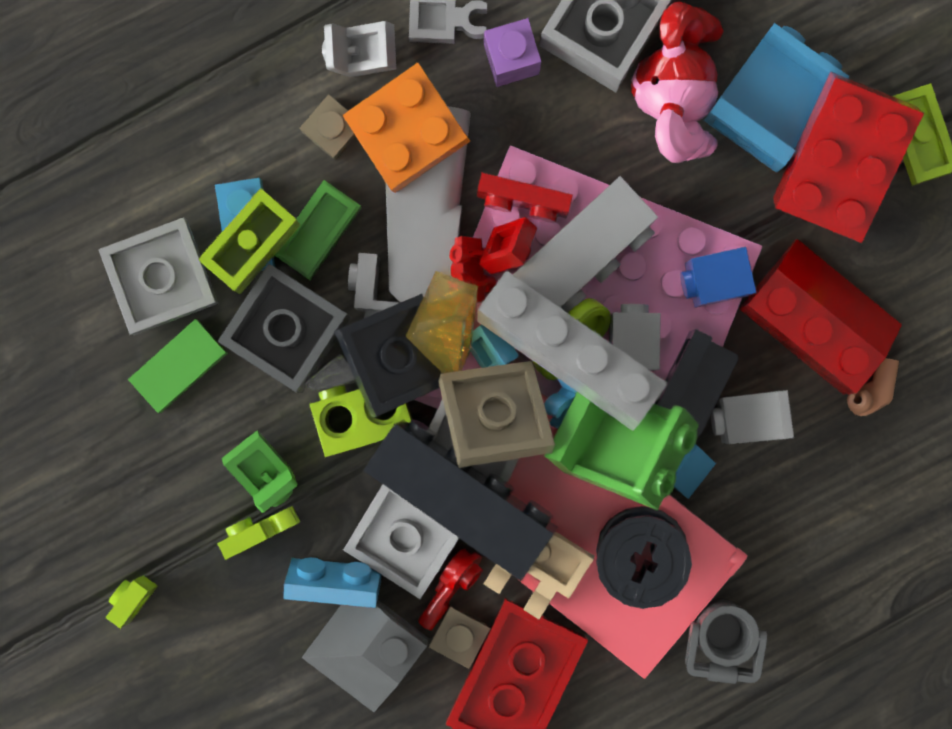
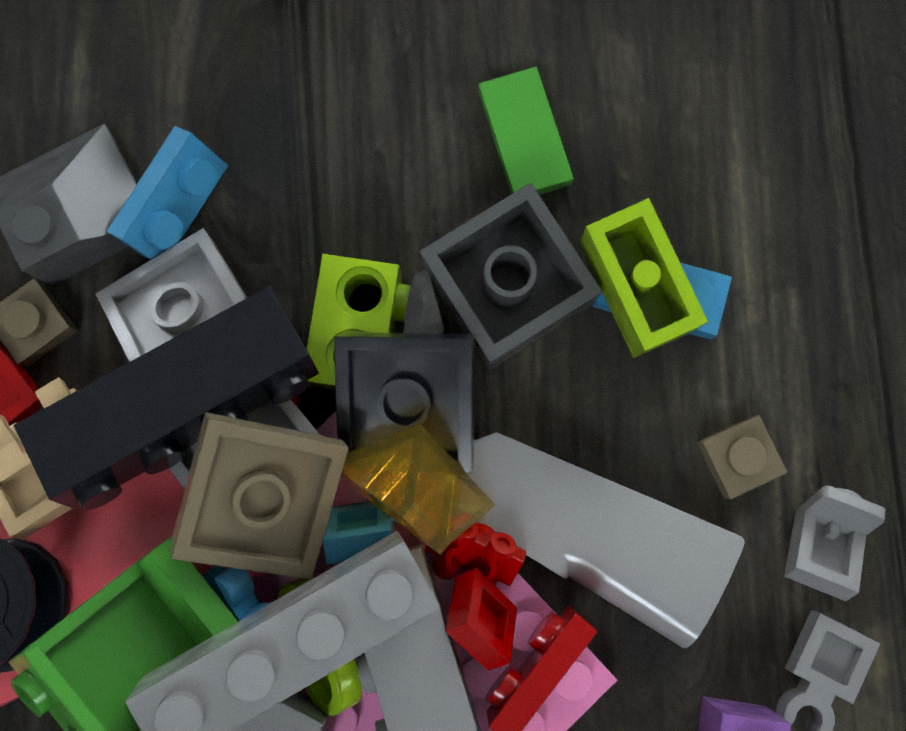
camera: 110 degrees right, 5 degrees down
light grey plate [98,217,218,335] -> none
lime plate [217,506,301,560] -> none
bright green bracket [221,430,298,513] -> none
bright green tile [274,180,362,281] -> none
orange plate [342,63,470,193] -> none
light grey bracket [348,253,399,318] -> none
red plate [418,548,483,631] -> none

